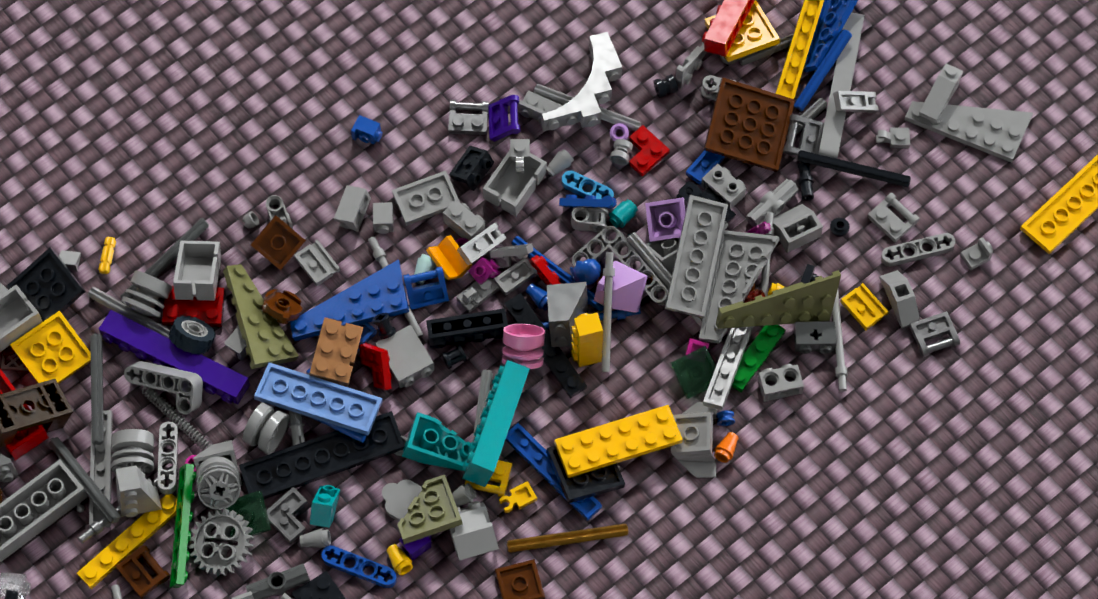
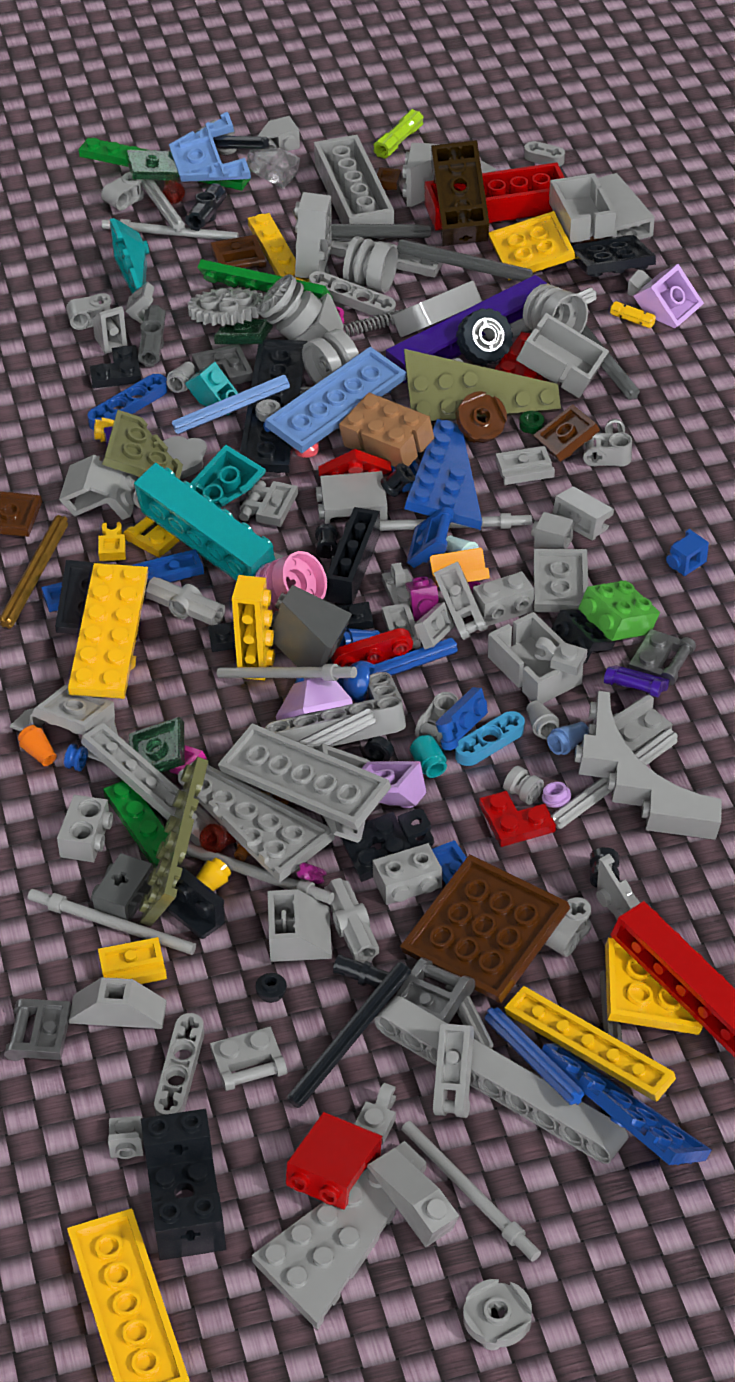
camera: 115 degrees right, 20 degrees down
none -> black plate [140,1109,226,1261]
none -> light grey piece [145,577,225,625]
none -> medium blue axle [172,375,290,434]
none -> light grey plate [239,480,298,527]
none -> light grey tile [256,399,281,422]
none -> red panel [286,1112,382,1210]
none -> light grey bar [401,1121,541,1262]
none -> light grey plate [463,1279,532,1350]
none -> dark green tile [519,411,544,434]
none -> medium blue cone [547,722,588,755]
none -> bright green brick [578,580,660,641]
none -> lavender slope [633,264,704,328]

